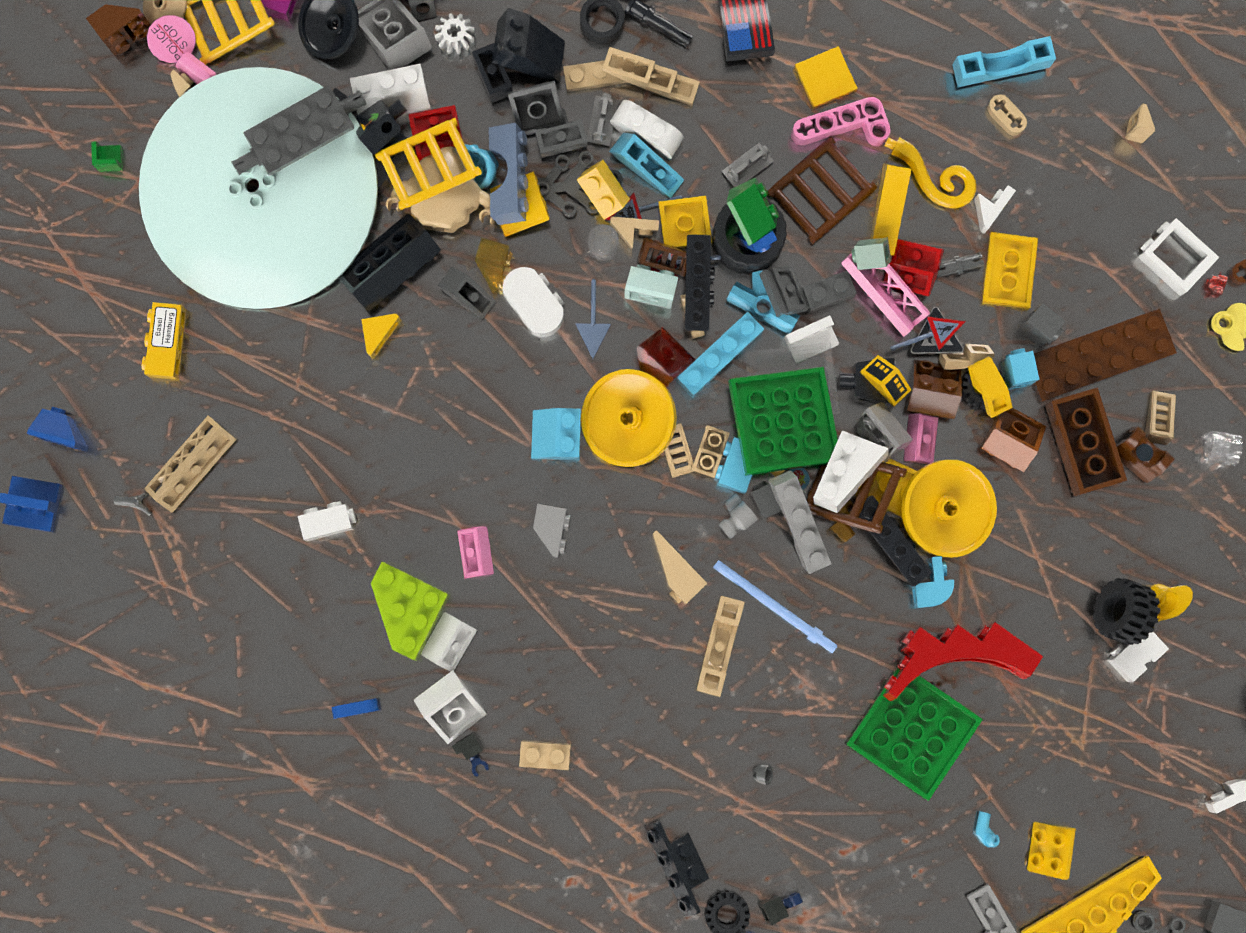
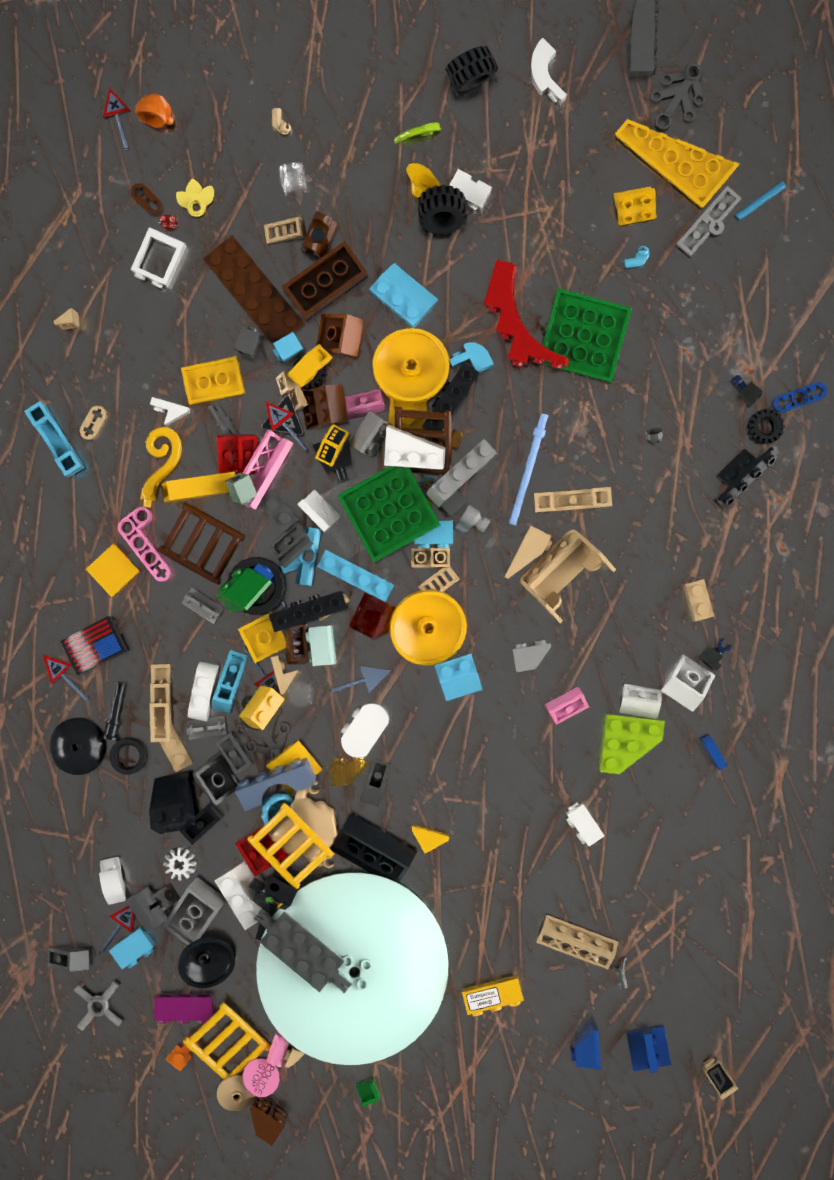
camera: 100 degrees left, 5 degrees up
none -> medium azure slope [369,263,438,328]
none -> lime piece [394,123,441,143]
none -> tan windscreen [520,530,616,623]

